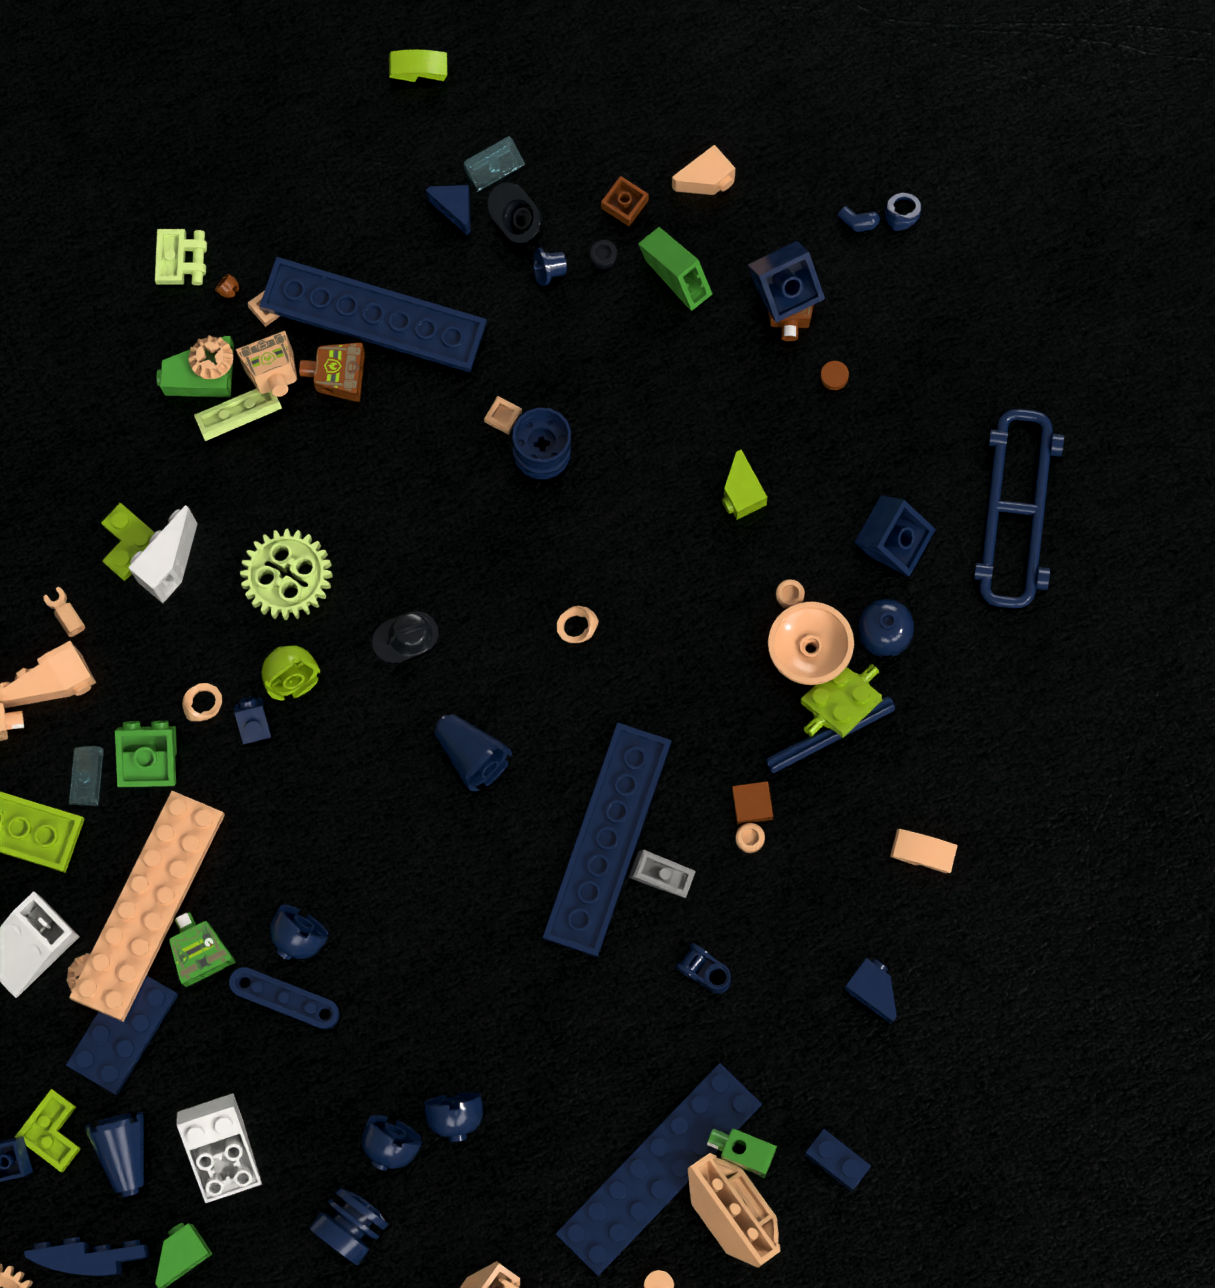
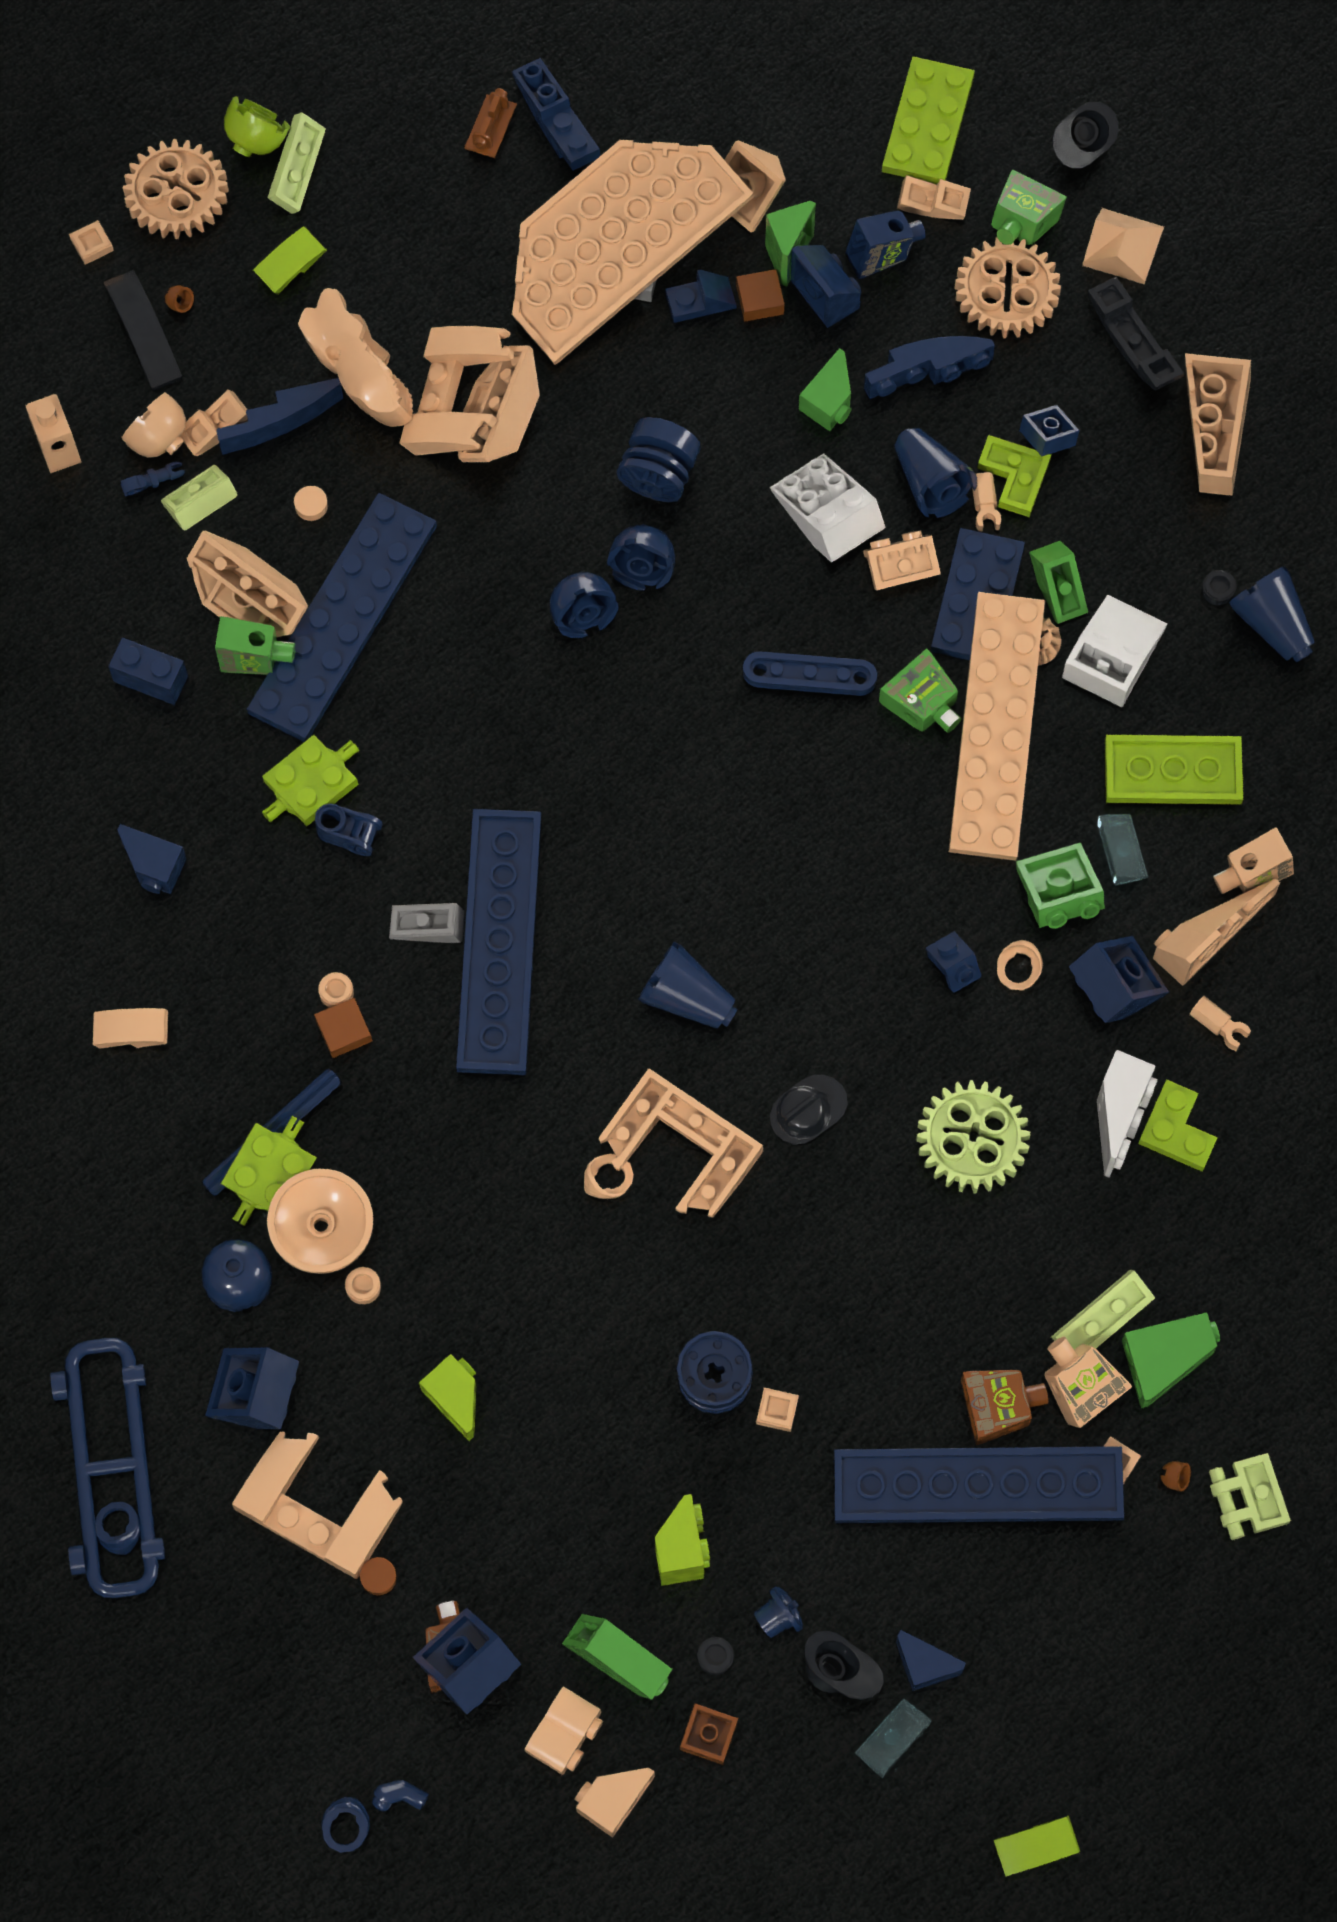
camera: 160 degrees right, 5 degrees down
light nougat gear [188,335,233,379] -> none
lime cylinder [261,646,320,700] -> none
dark blue cylinder [269,905,328,960] -> none
none -> dark blue piece [95,1502,140,1555]
none -> light nougat wedge [232,1432,403,1579]
none -> lime plate [262,735,359,826]
none -> light nougat brick [525,1686,603,1775]
none -> light nougat wedge [599,1069,763,1217]
none -> lime slope [655,1494,710,1586]
none -> light nougat bracket [863,530,941,590]
none -> light nougat bar [972,472,1001,532]
none -> bright green slope [1029,541,1088,624]
none -> dark blue slope [1069,936,1169,1023]

